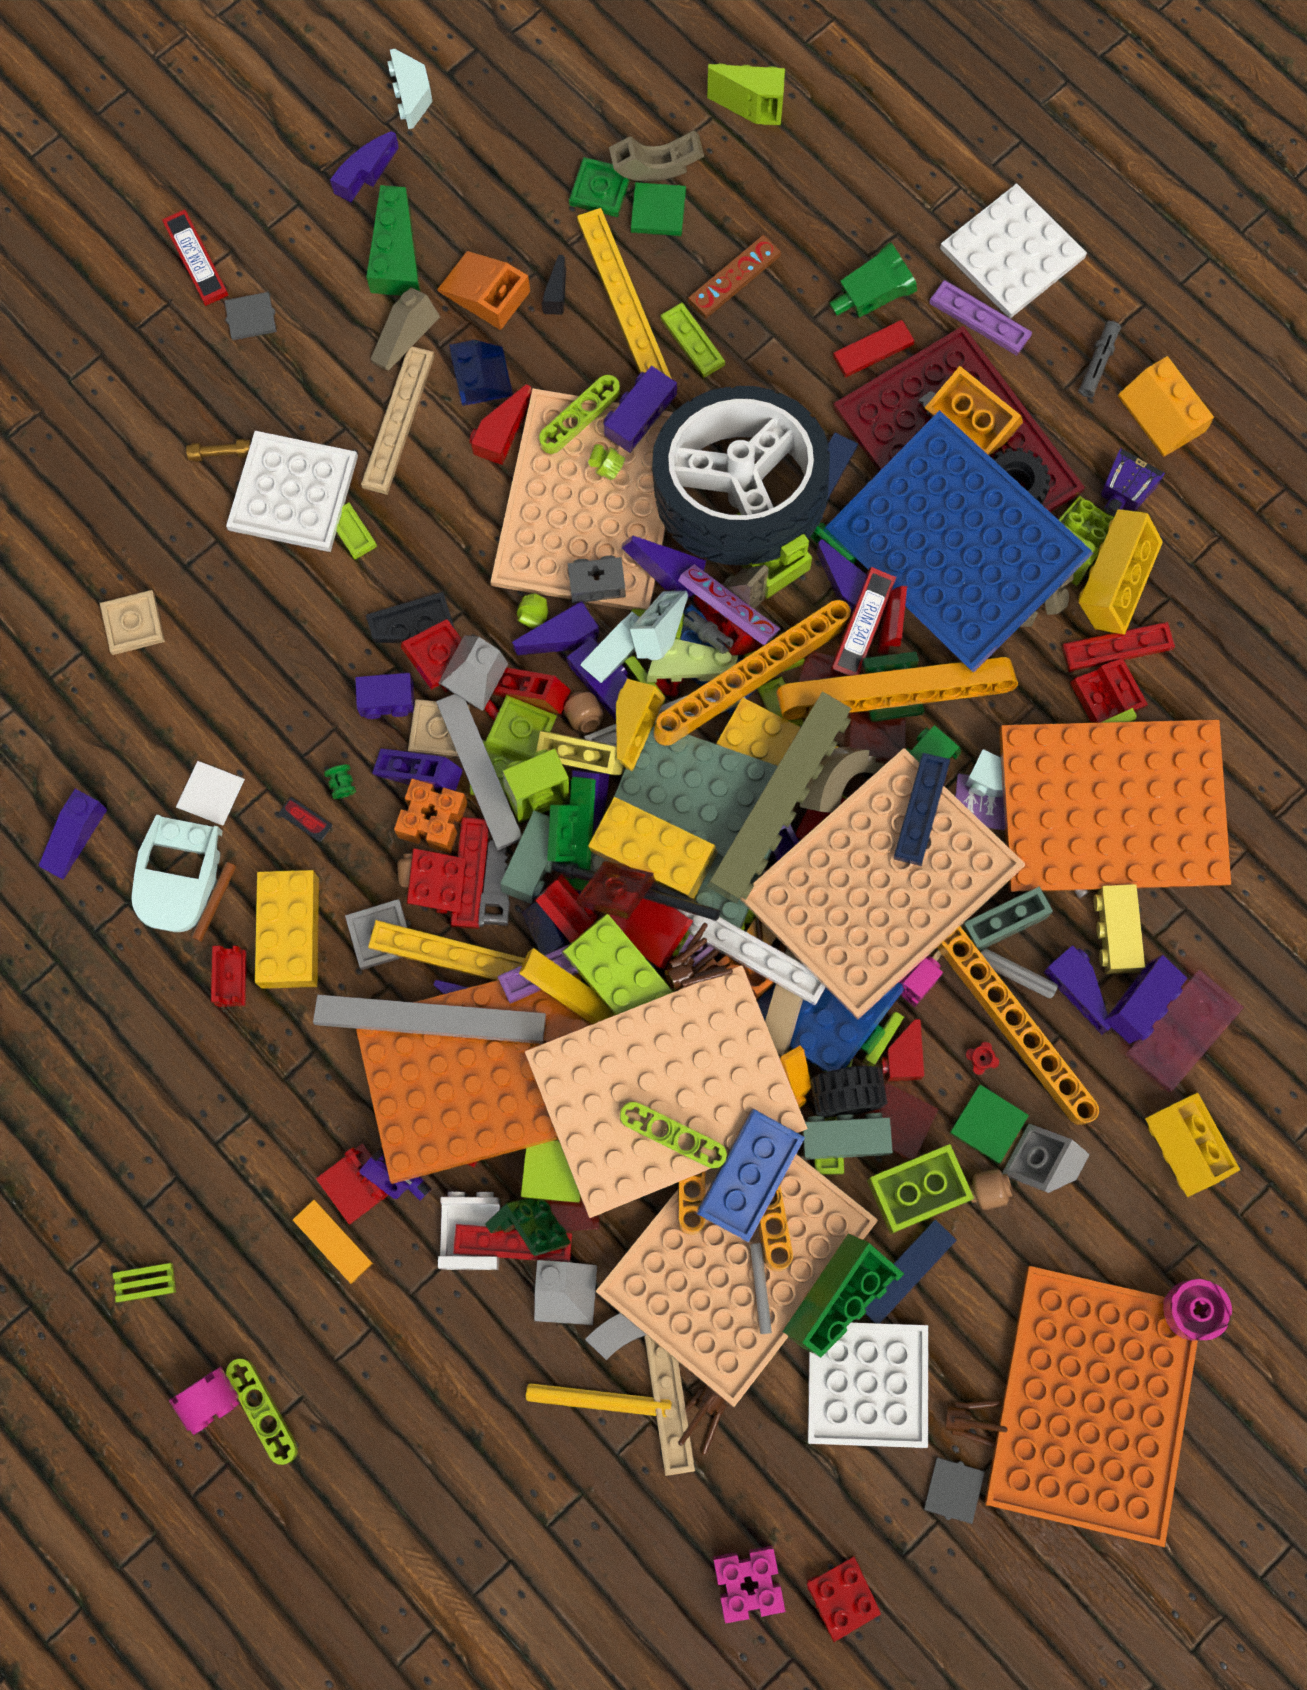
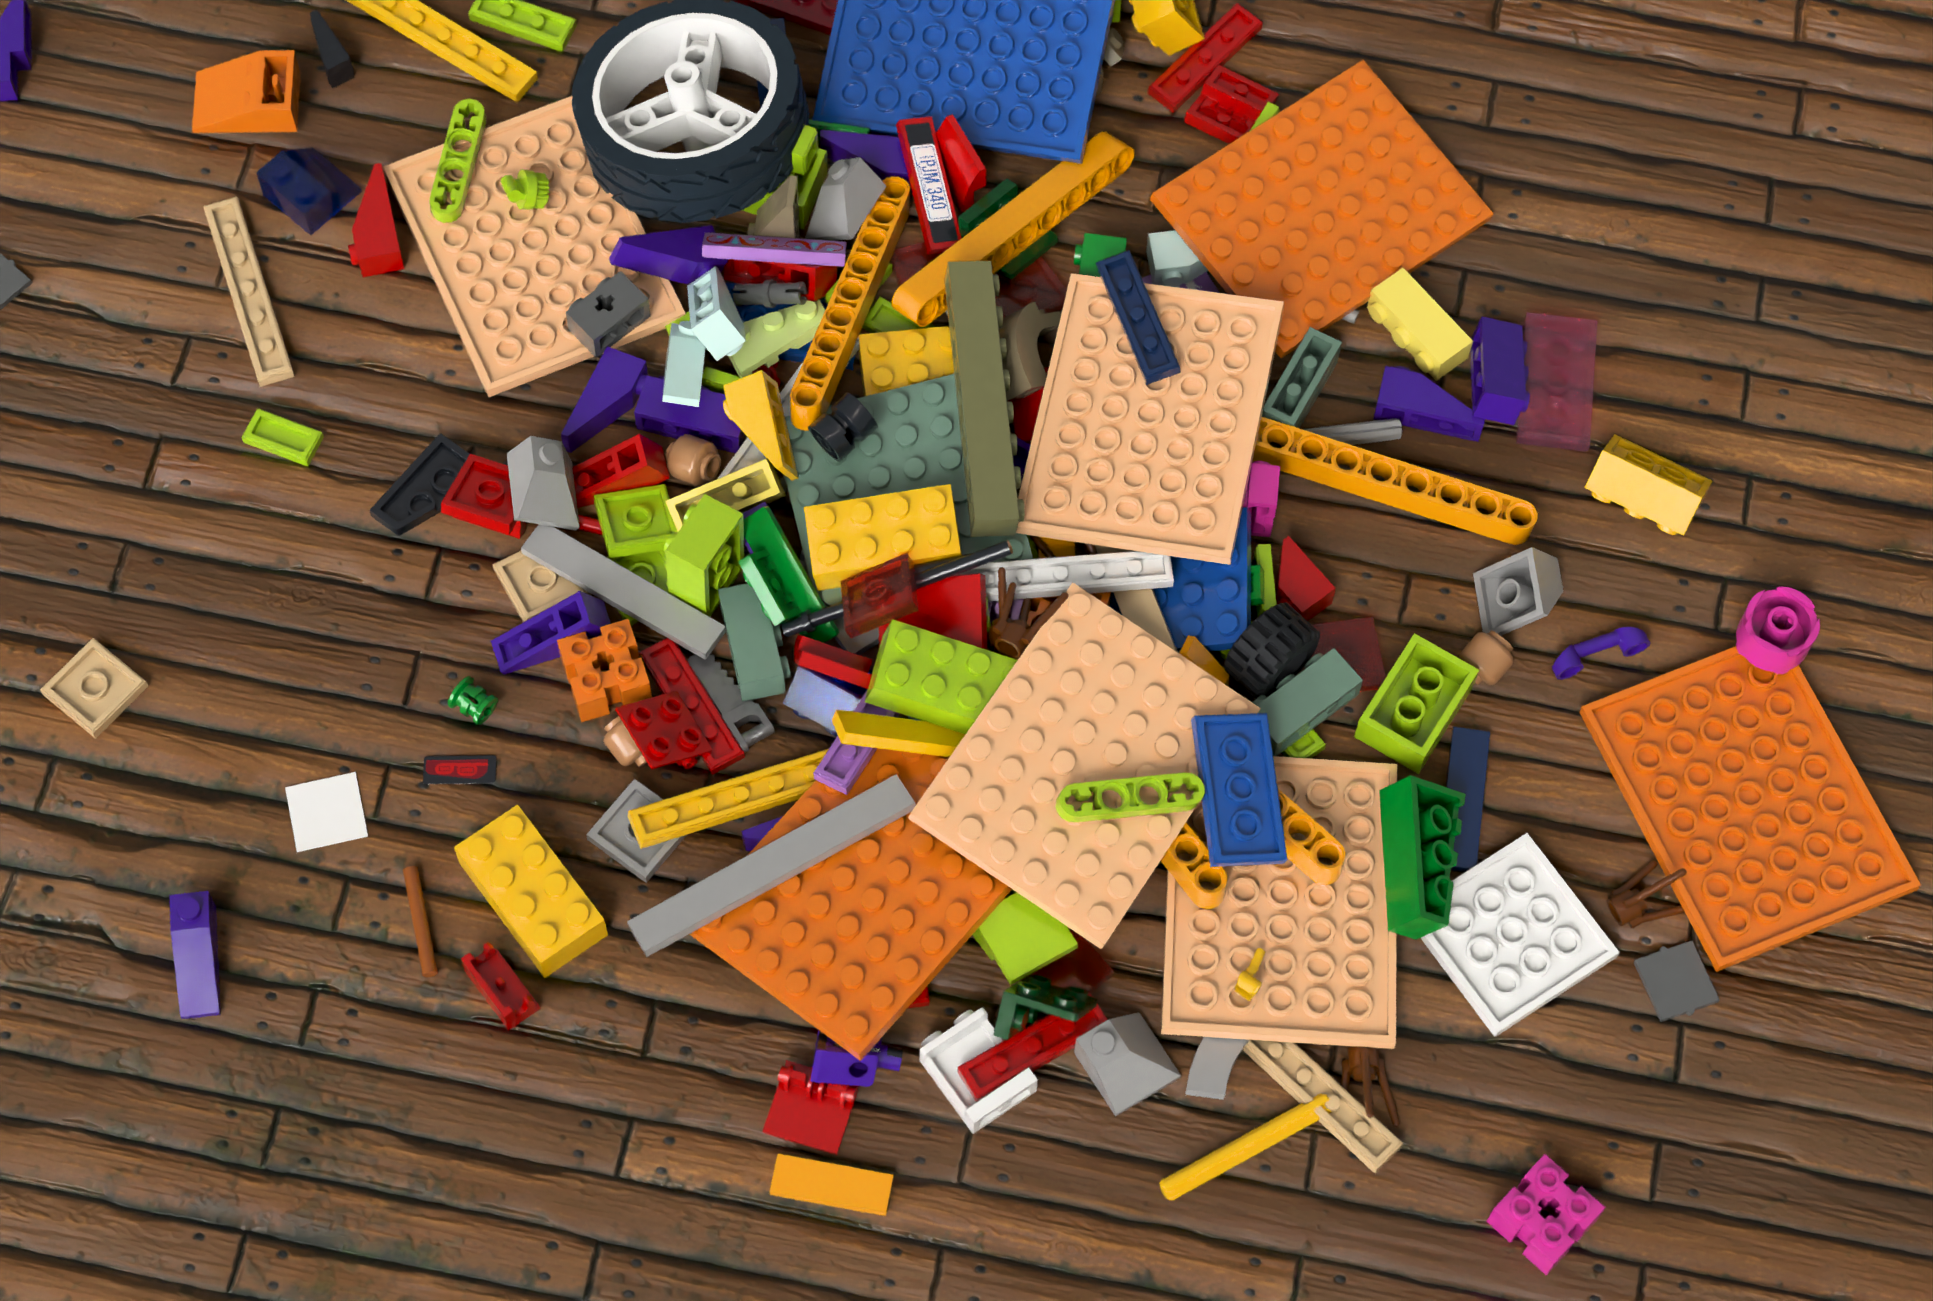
camera: 40 degrees left, 10 degrees down
light aqua slope [132,815,223,932] -> none
pearl gold bar [186,439,251,462] -> none
white plate [226,431,358,552] -> none
dark purple brick [355,673,415,719] -> none
green wedge [366,185,421,296] -> none
dark tan slope [370,288,440,371] -> none
lime piece [517,593,548,629] -> none
dark purple brick [603,366,677,453] -> none
light grey bar [750,1243,772,1335] -> none
red hinge [806,1557,881,1642] -> none
green tile [949,1084,1029,1165] -> none
red plate [966,1042,999,1075] -> none
none -> light grey slope [805,157,886,241]
none -> black wheel [808,392,878,462]
none -> yellow hand [1235,948,1265,1001]
none -> dark purple bar [1552,627,1651,680]

